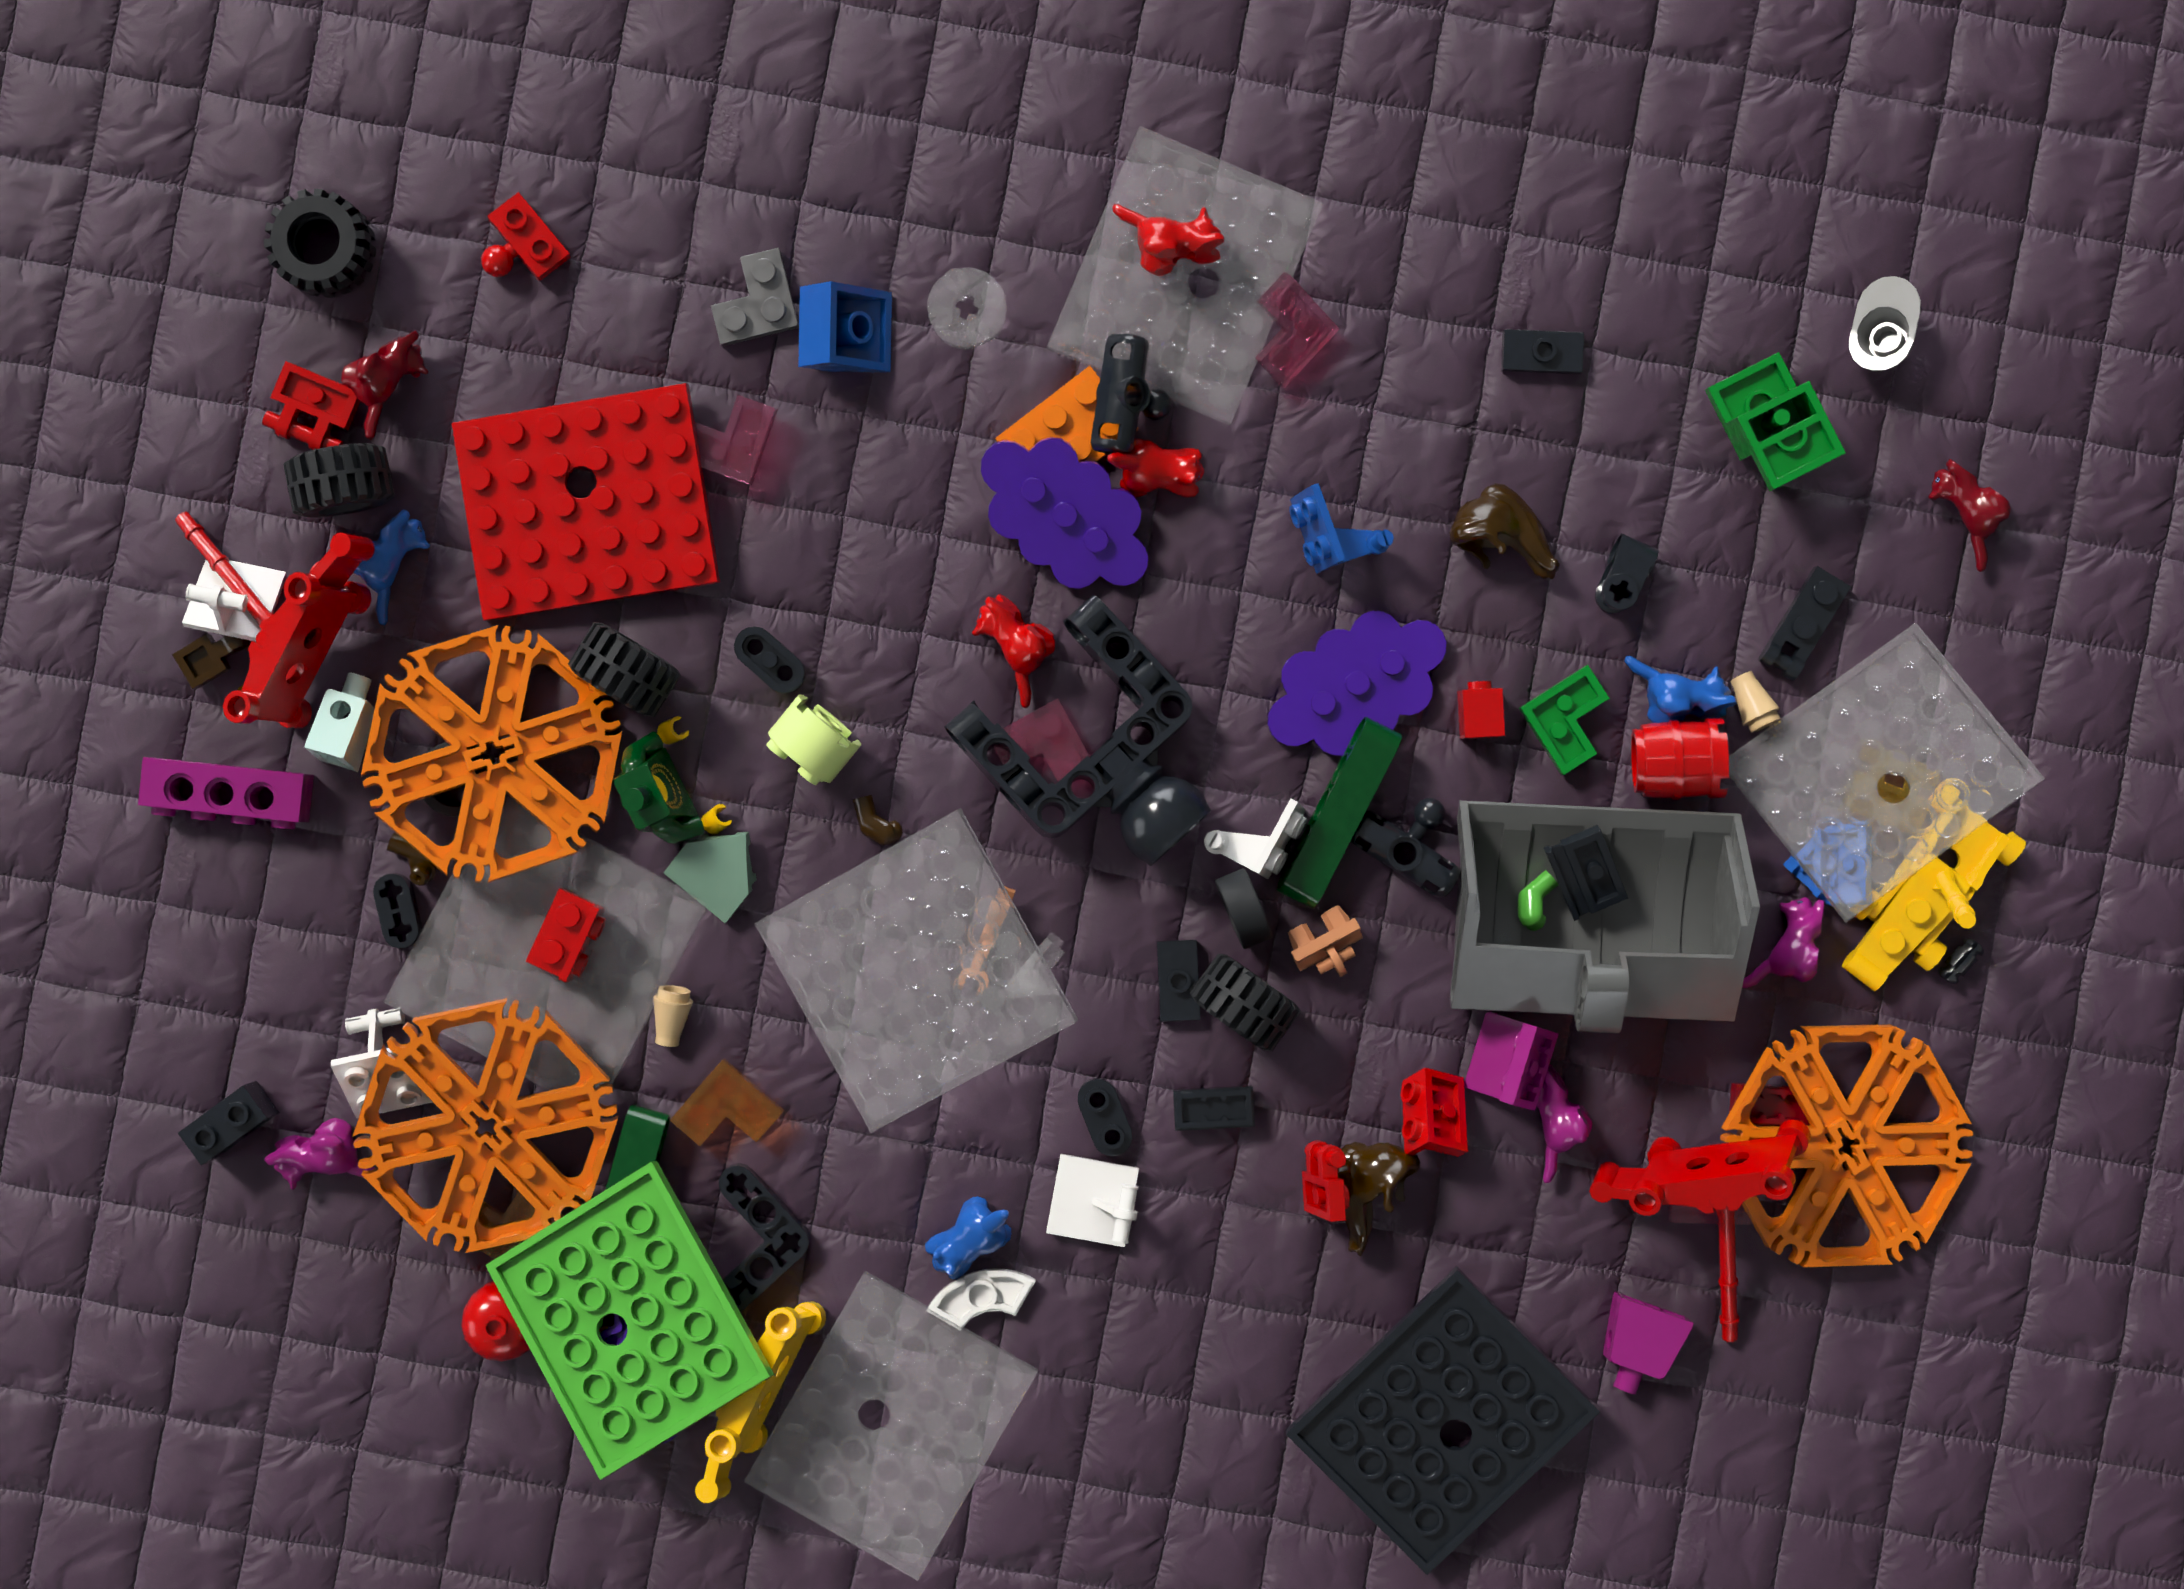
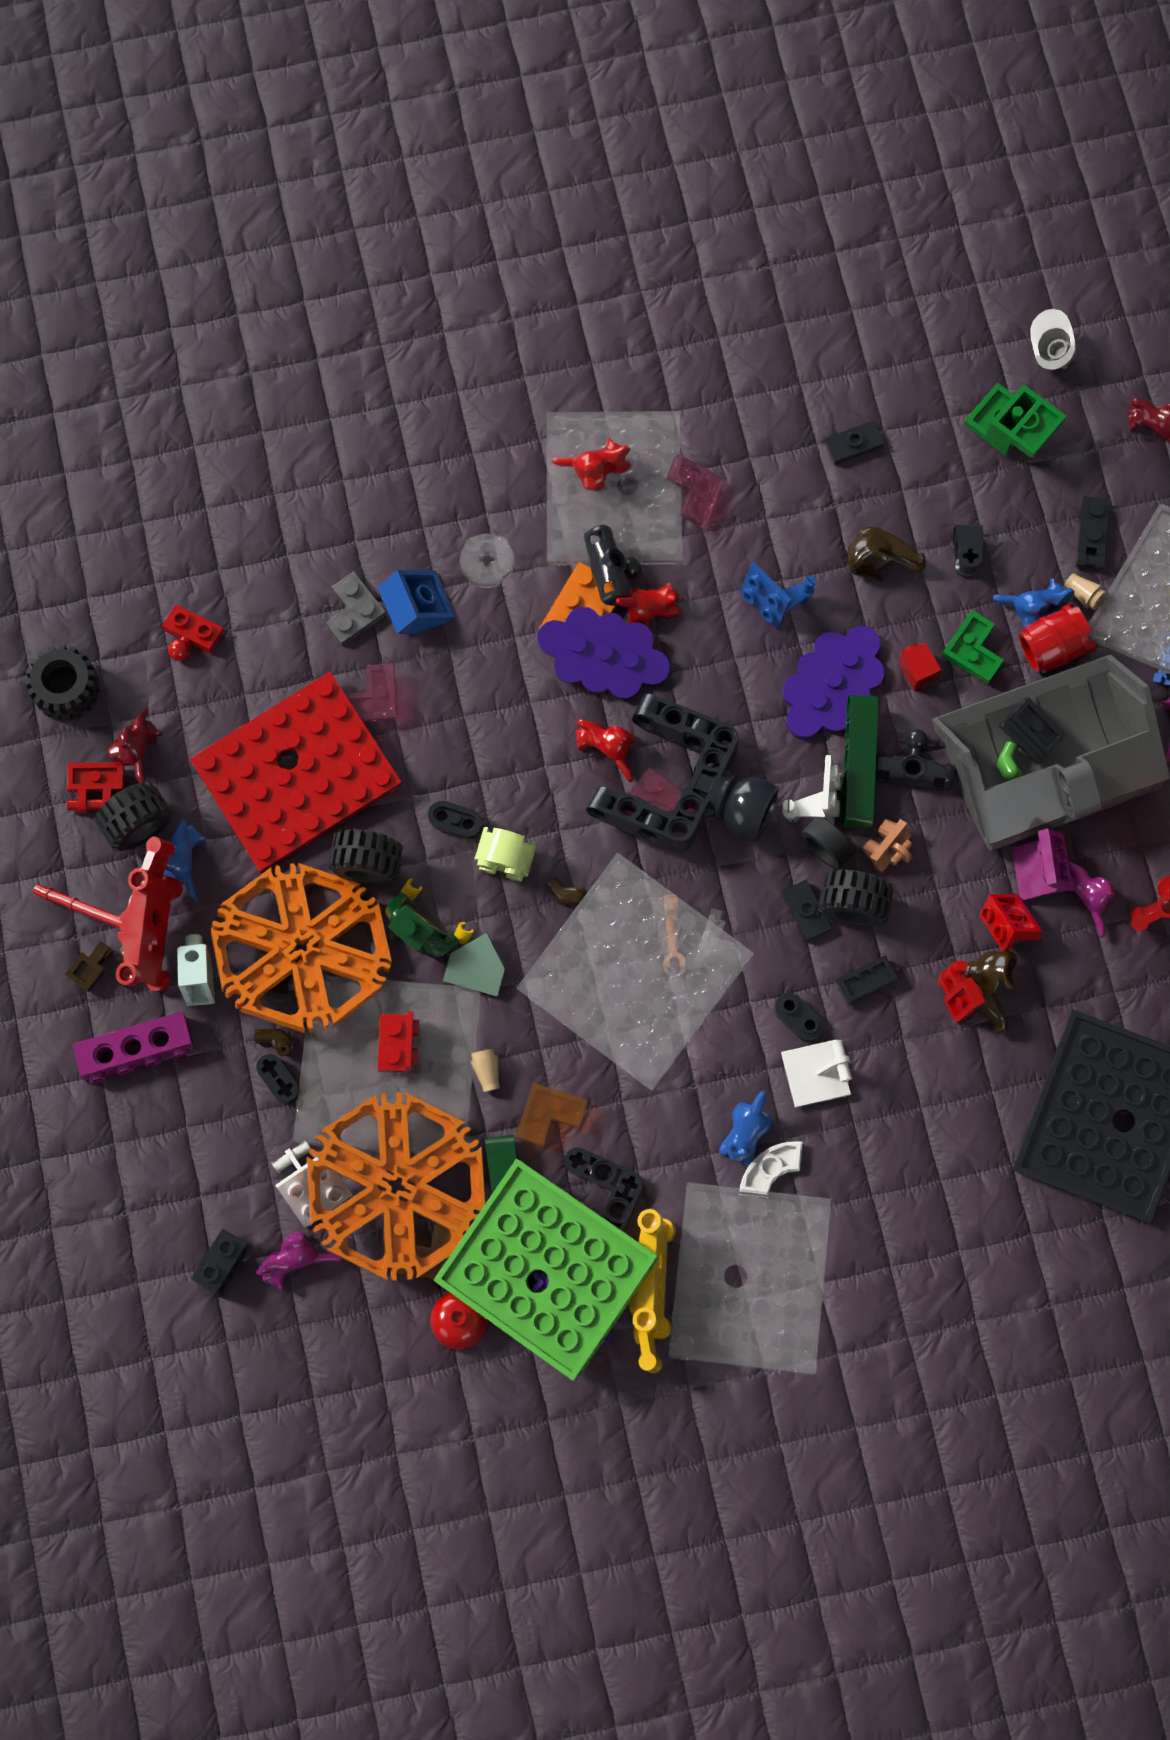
camera: 25 degrees left, 15 degrees down
white plate [182,560,287,642] -> none

